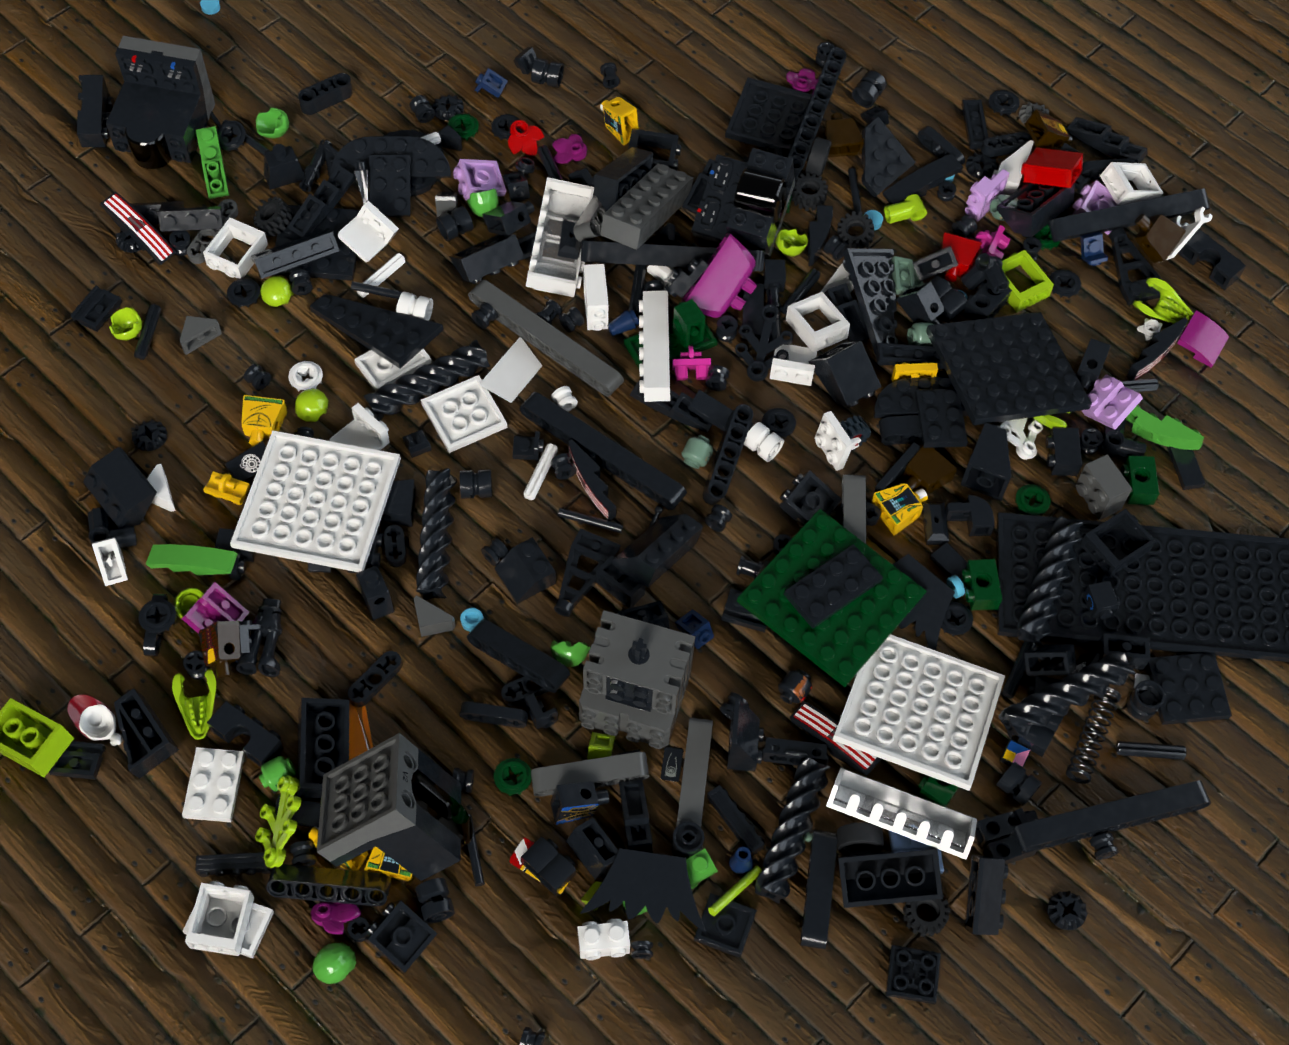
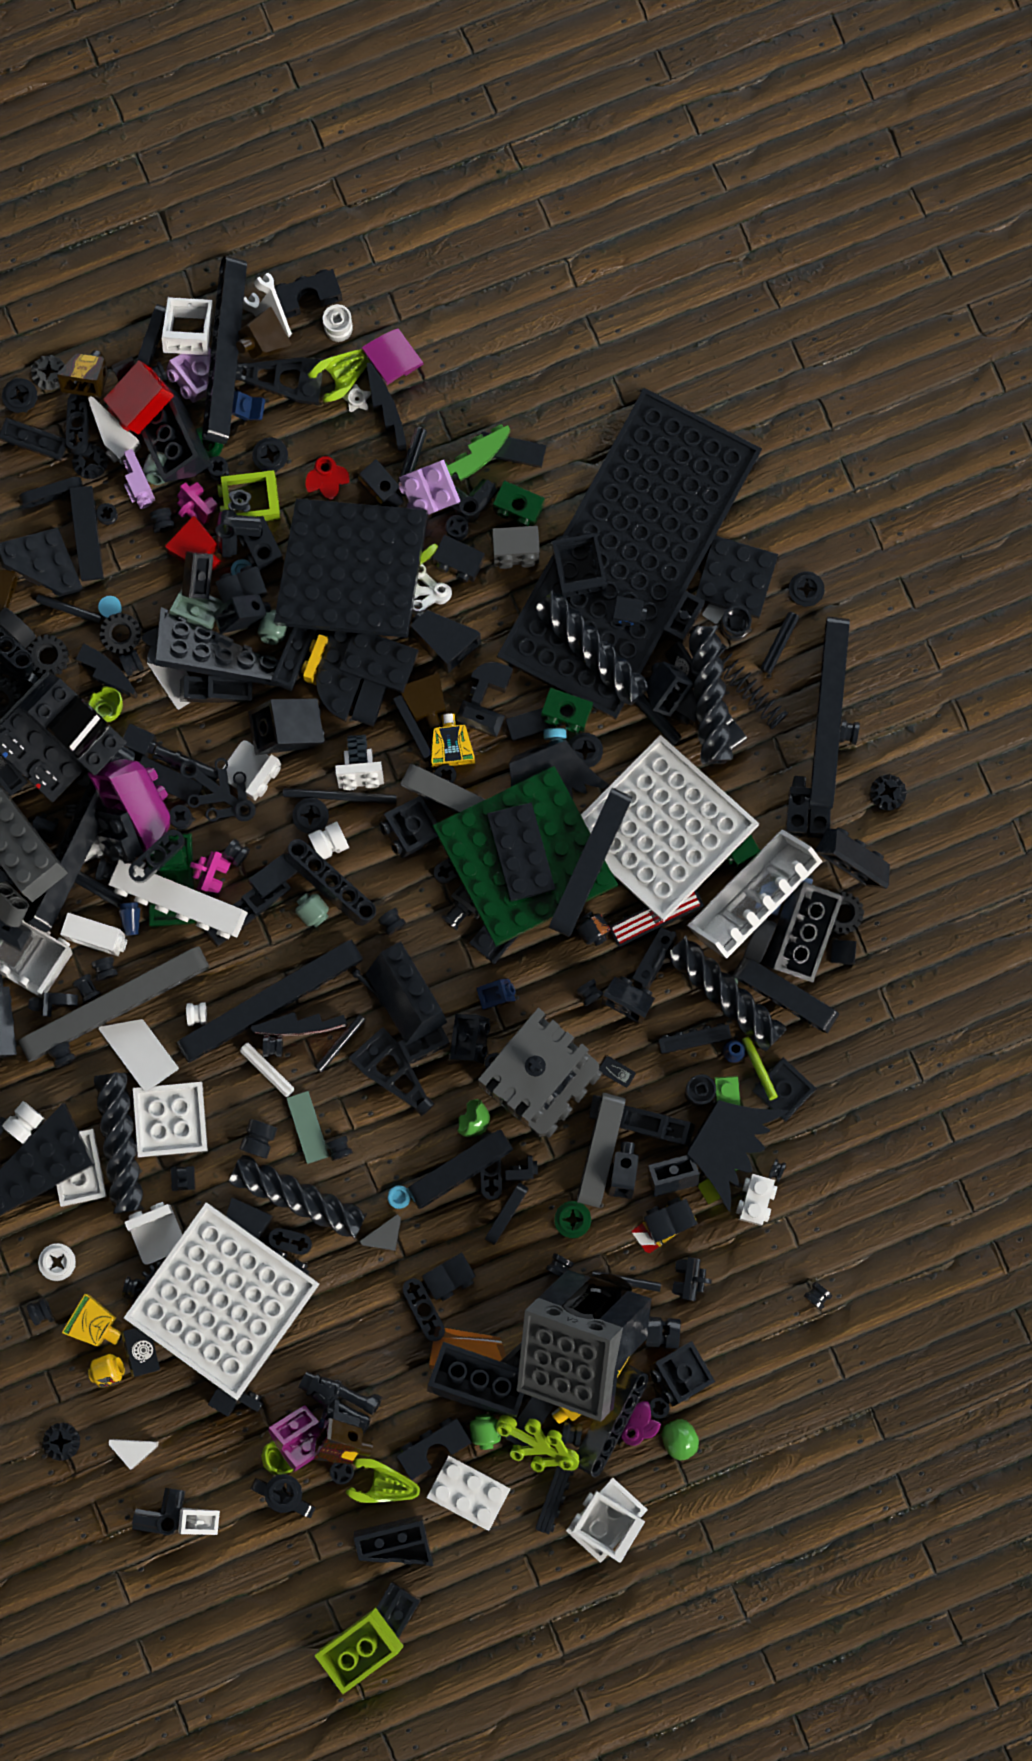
camera: 65 degrees left, 20 degrees up
white hair [67,694,123,746] -> none
black slope [83,447,157,528] -> none
bright green slope [146,544,238,576] -> none
yellow hips [203,471,250,505] -> none
lime hair [295,388,329,422] -> none
black torso [356,566,395,620] -> none
black slope [494,537,556,604] -> none
black bracket [512,431,544,460] -> none
lime slope [587,732,615,760] -> none
dark grey beam [676,717,713,827] -> none
black axle [781,268,821,315] -> none
white window [786,292,850,353] -> none
lime piece [884,194,927,224] -> none
black tile [885,945,941,1005] -> none
black wheel [997,761,1042,807] -> none
tile [1000,739,1032,767] -> none
dark green gear [1015,484,1051,516] -> none
black slope [1067,117,1147,163] -> none
none -> black piece [28,993,78,1017]
none -> yellow head [88,1354,125,1388]
none -> black beam [129,830,185,883]
none -> black plate [228,490,251,512]
none -> black piece [283,788,397,804]
none -> sand green tile [287,1091,329,1164]
none -> red plate [305,456,350,500]
none -> white wheel [323,304,353,342]
none -> black brick [422,1252,476,1302]
none -> black beam [548,787,633,937]
none -> black hips [672,1257,712,1301]
none -> black gear [788,571,825,608]
none -> black slope [830,940,857,965]

